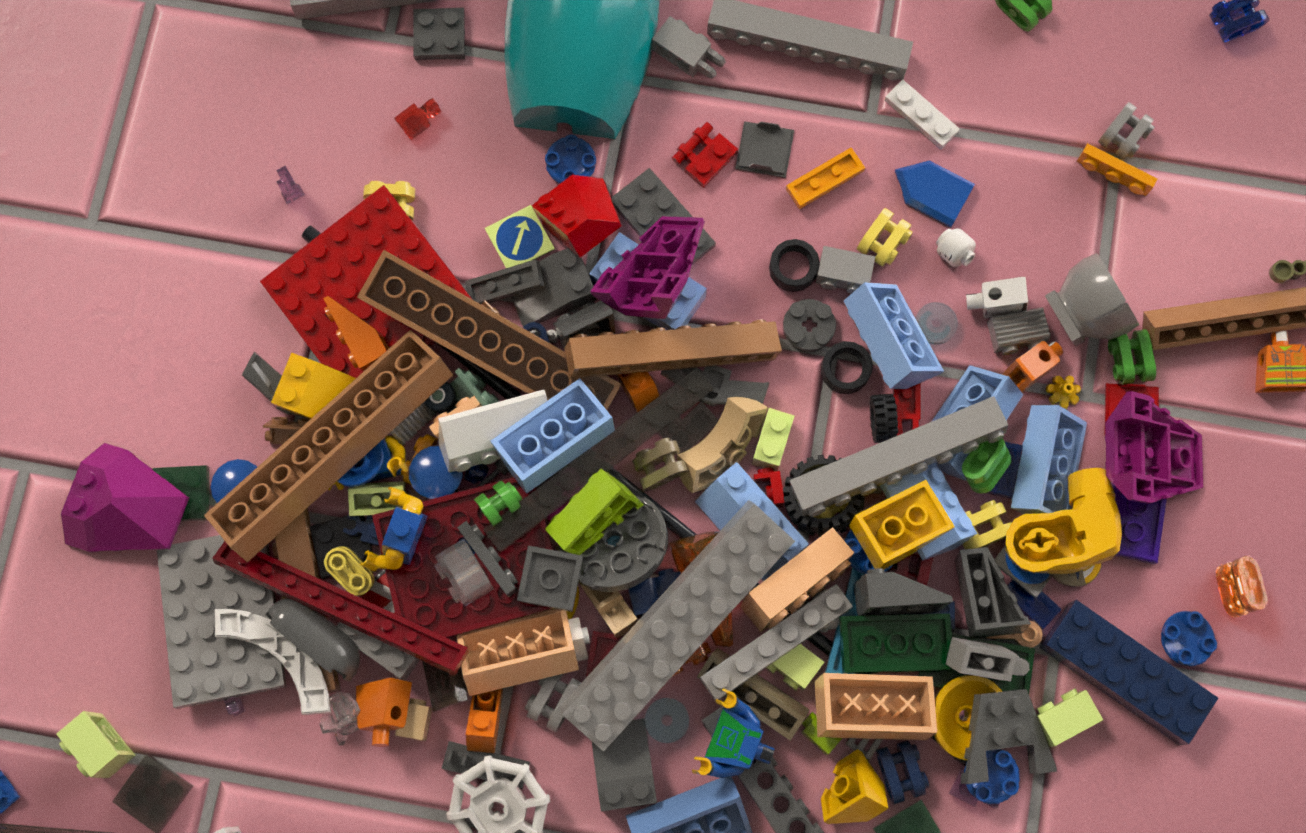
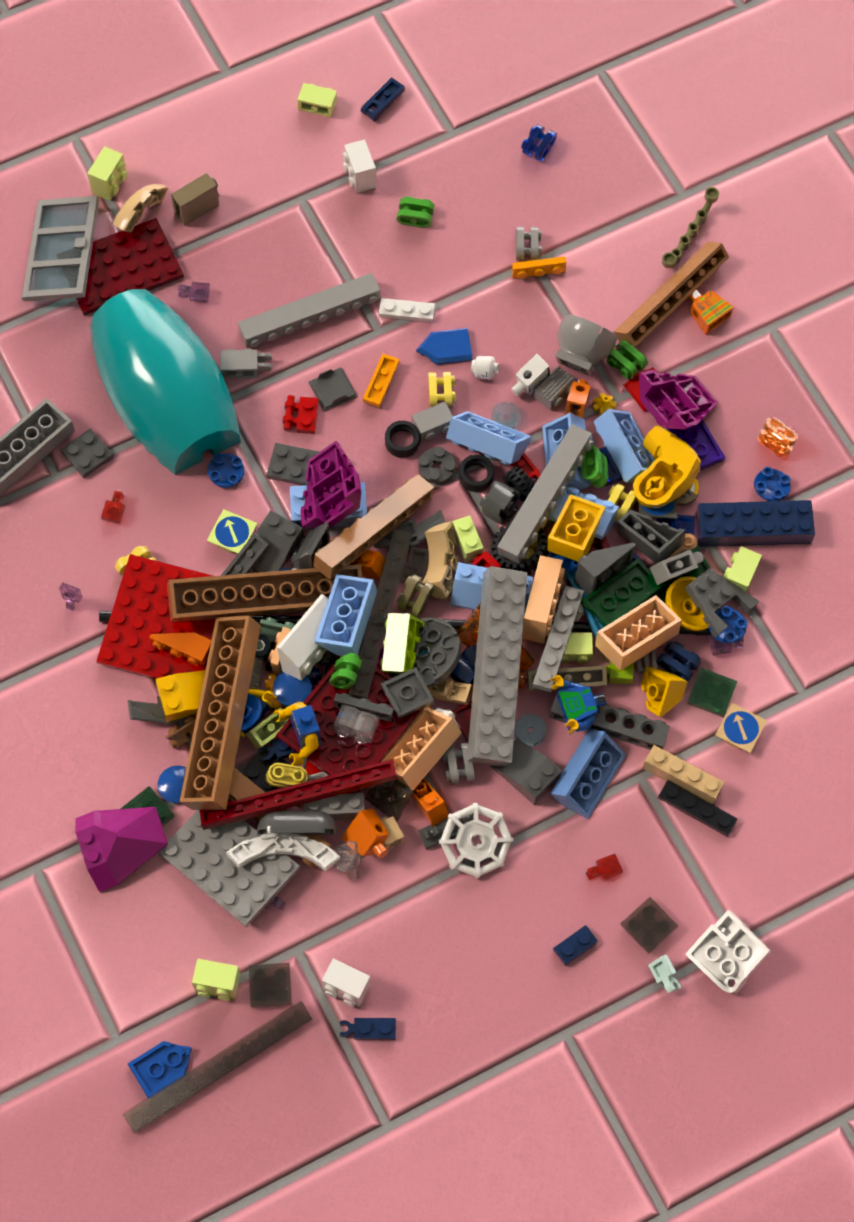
camera: 40 degrees left, 10 degrees down
red wedge [531,175,622,258] -> none
none -> dark grey brick [480,481,521,526]

